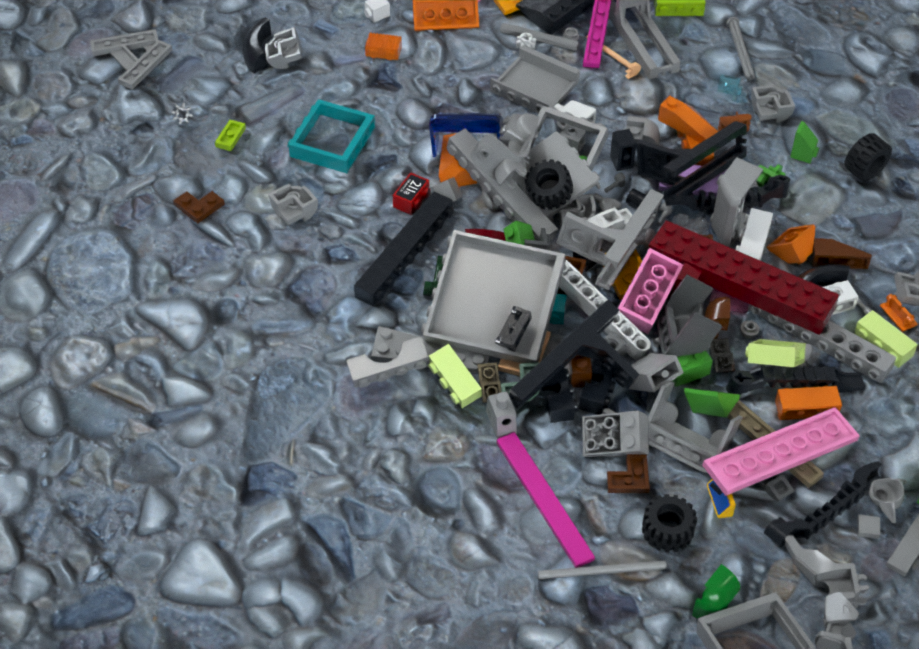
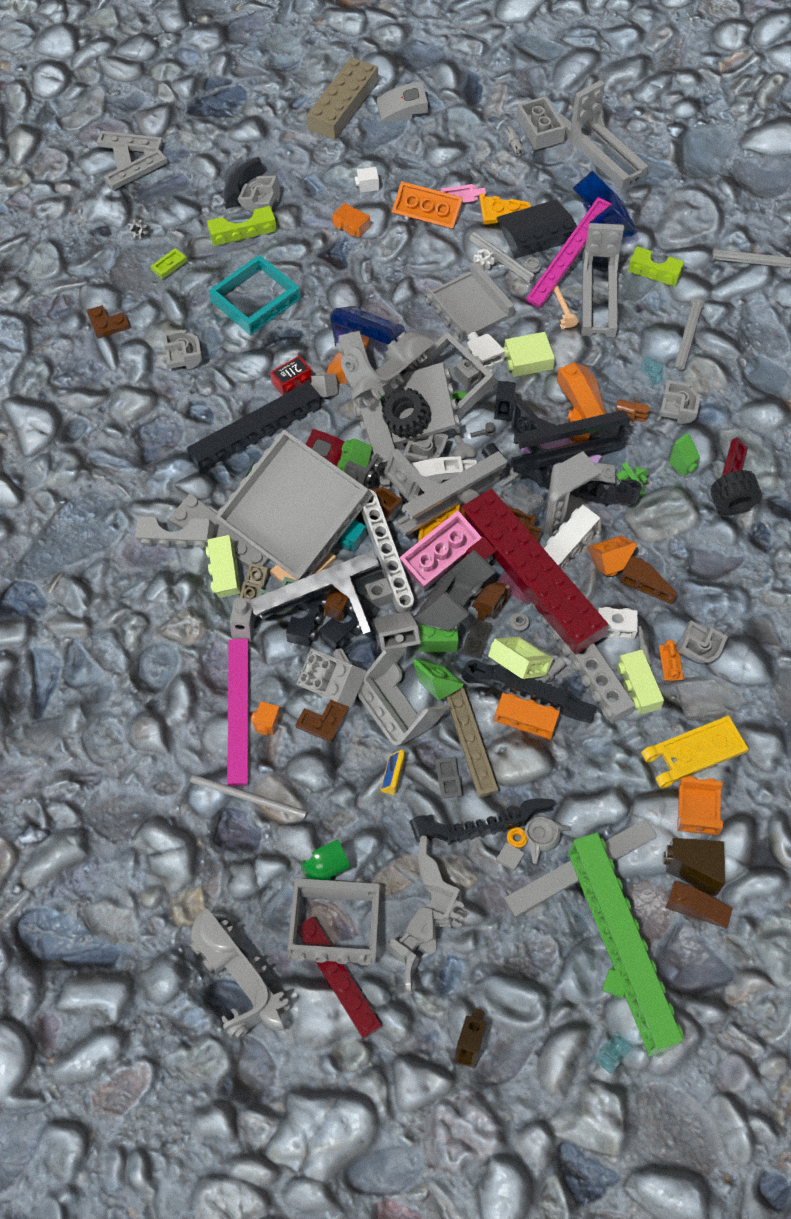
camera: 25 degrees right, 10 degrees up
black hinge [495,306,532,352] -> none
light grey brick [626,116,660,145] -> none
black tyre [642,494,697,553] -> none
bright pink plate [702,407,860,496] -> none
black brick [797,264,850,286] -> none
none -> lime arch [207,206,276,246]
none -> orange brick [251,701,281,735]
none -> yellowish green brick [502,332,555,377]
none -> light orange plate [507,828,527,848]
none -> dark red plate [722,437,748,476]

